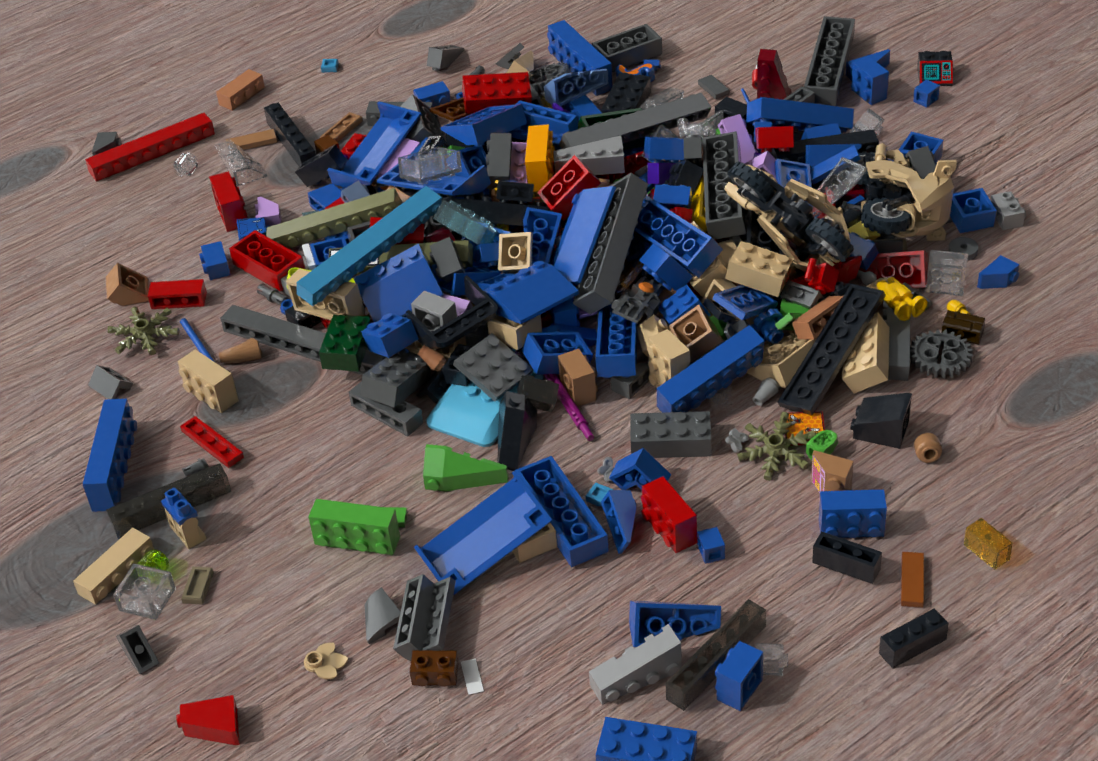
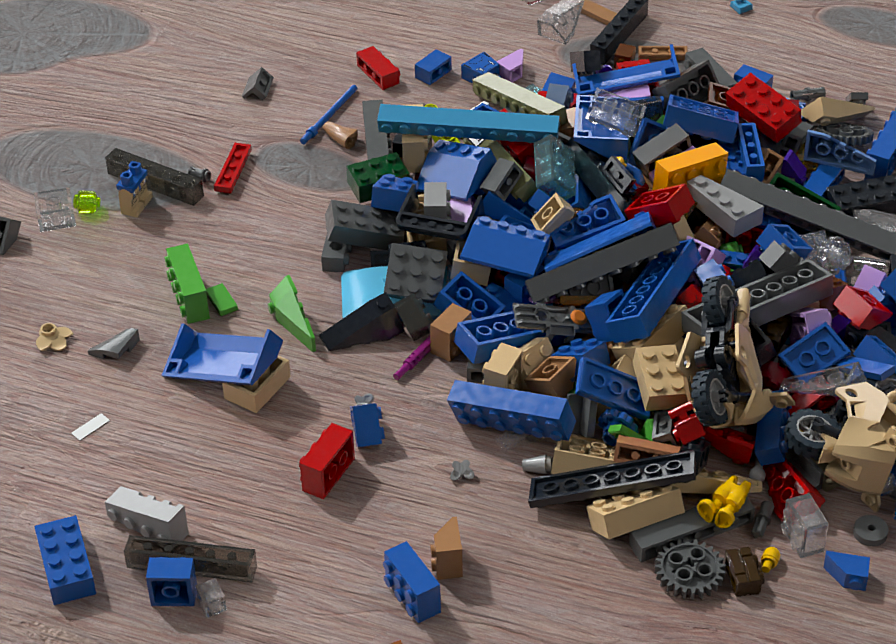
camera: 55 degrees right, 0 degrees up
tan brick [73,528,154,605] -> none
blue brick [83,398,137,512] -> none
medium nougat slope [106,263,149,306] -> none
olive piece [107,307,180,355] -> none
tan brick [178,350,239,413] -> none
dark tan tile [181,567,214,605] -> none
red brick [209,171,248,232] -> none
red brick [229,230,305,292] -> none
dark grey brick [393,574,456,661] -> none
reddish brown brick [410,650,459,687] -> none
nougat cone [418,345,447,372] -> none
dark grey slope [427,45,464,71] -> none
blue brick [515,456,609,568] -> none
dark azure plate [585,482,613,508] -> none
blue slope [601,490,636,554] -> none
blue wedge [629,601,721,647] -> none
dark grey brick [630,411,711,458] -> none
blue brick [697,527,725,564] -> none
olive piece [737,412,815,481] -> none
tile [784,411,825,446] -> none
bright green rock [806,430,838,460] -> none
black brick [812,531,882,584] -> none
black slope [850,393,912,449] -> none
medium nougat head [914,433,942,463] -> none

